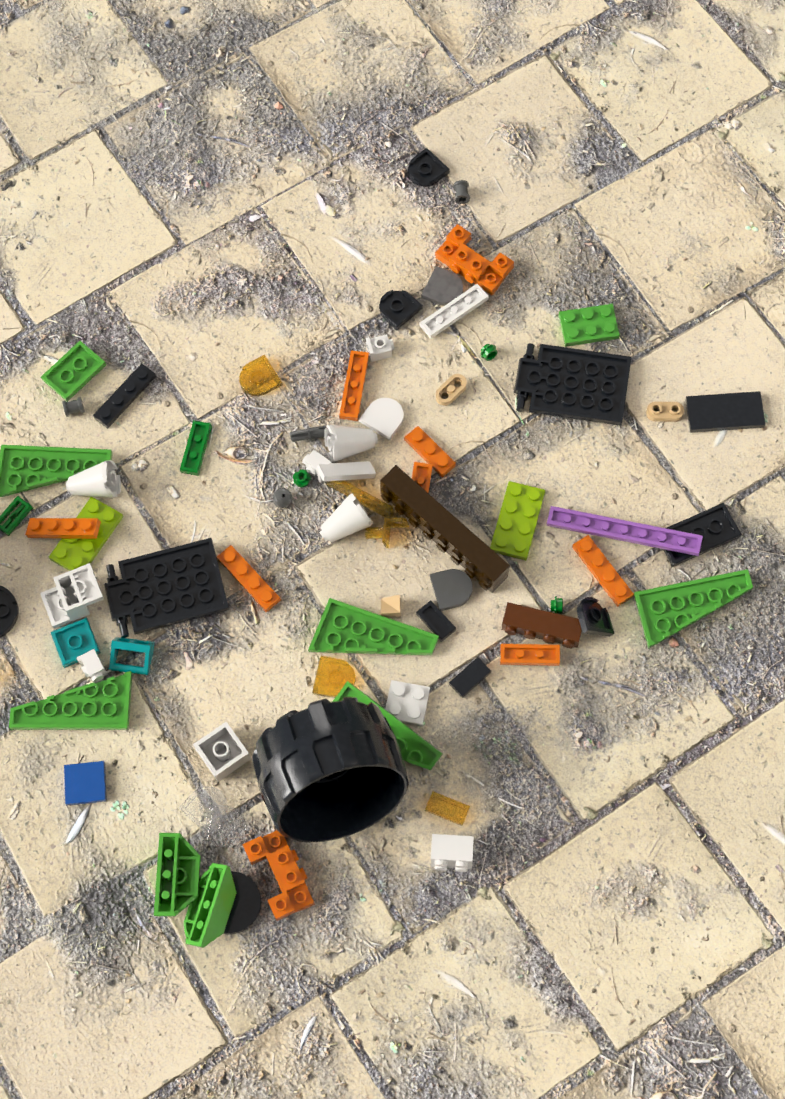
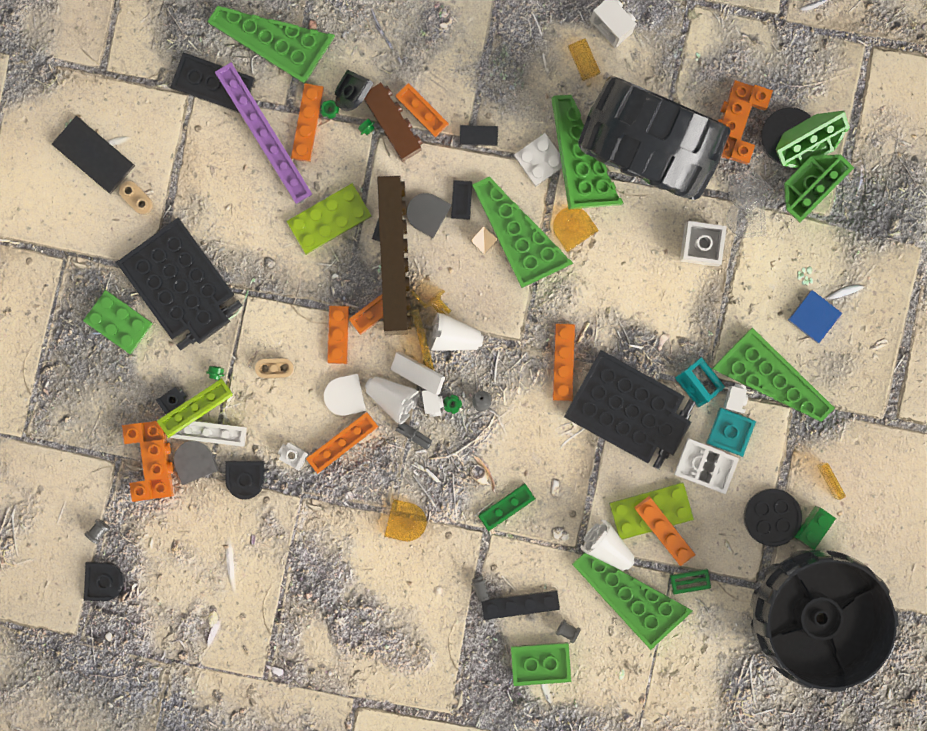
camera: 145 degrees left, 20 degrees up
none -> black brick [156,387,188,414]
none -> lime plate [157,378,233,438]
none -> green plate [321,100,339,119]
none -> dark grey pin [471,576,490,602]

